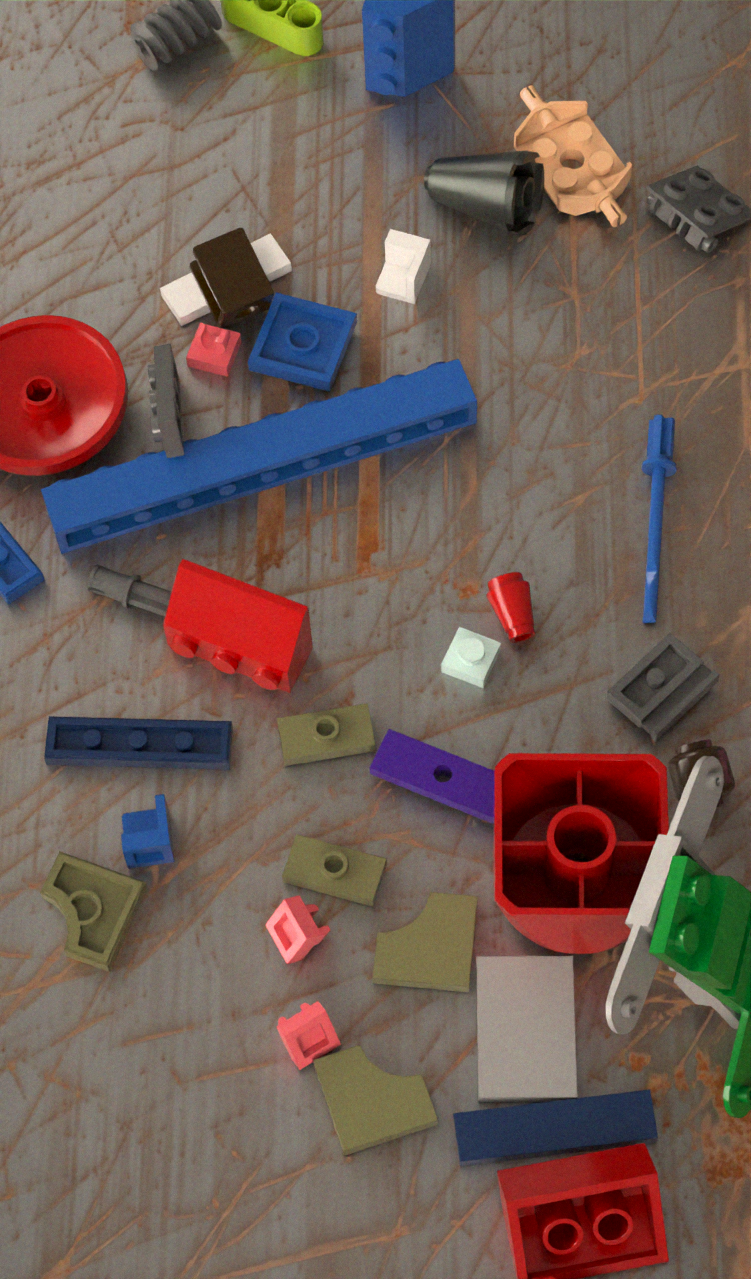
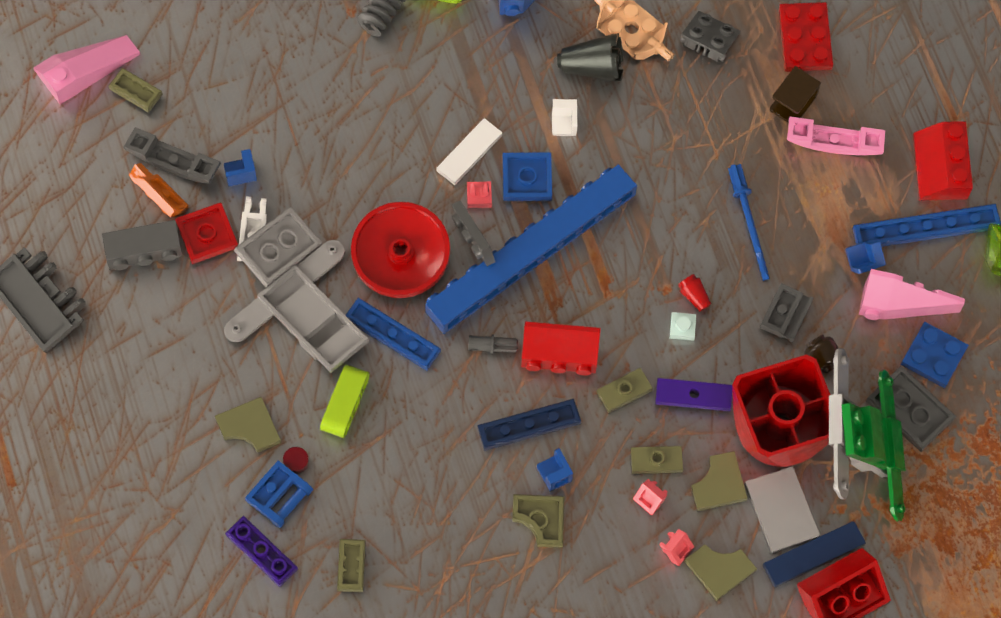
camera: 25 degrees left, 5 degrees up
dark brown piece [189,228,275,329] -> none

